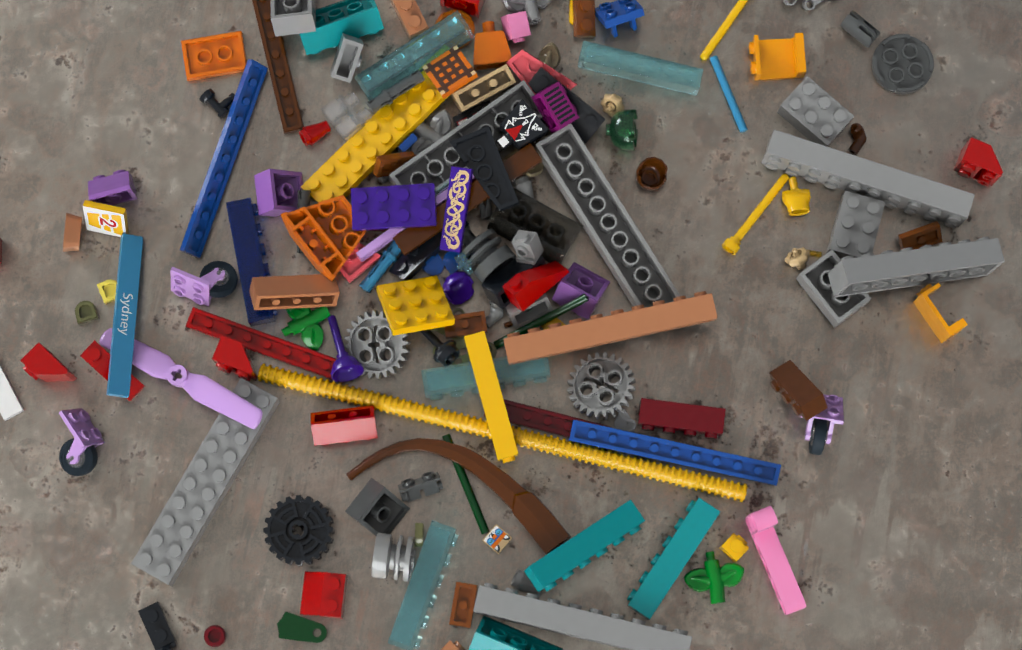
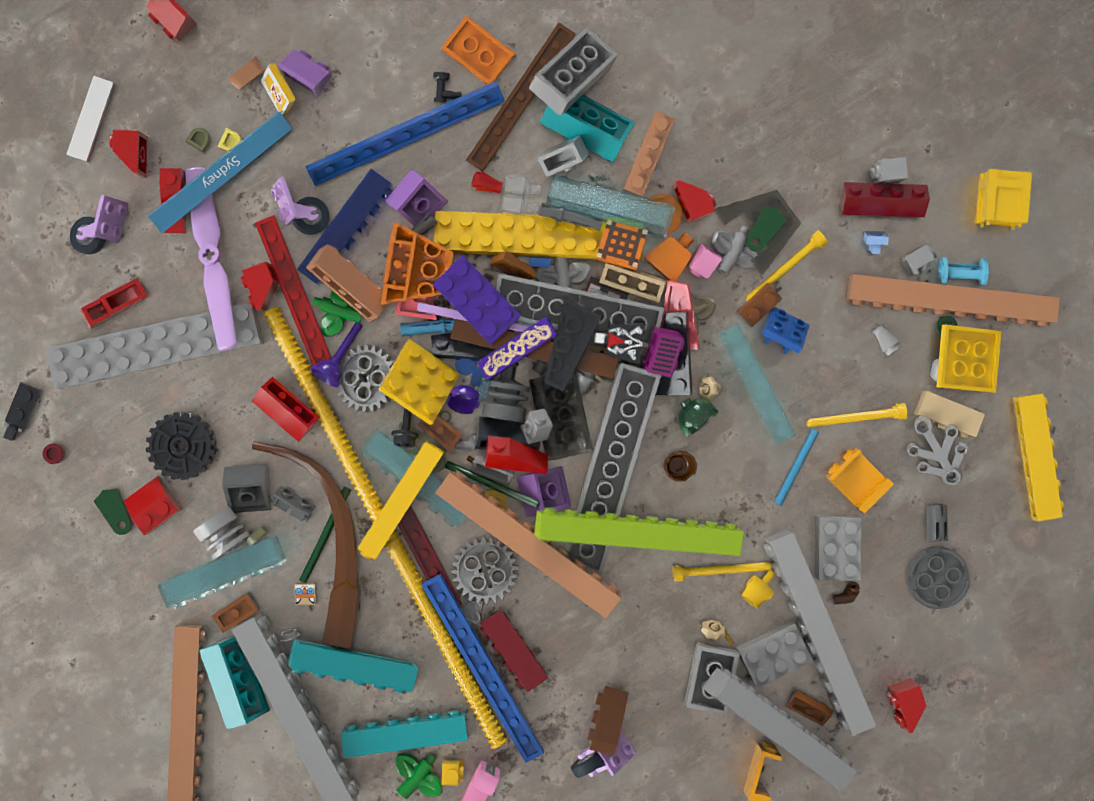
camera: 45 degrees right, 10 degrees up
none -> red slope [80,278,148,329]
none -> lime brick [534,508,744,556]

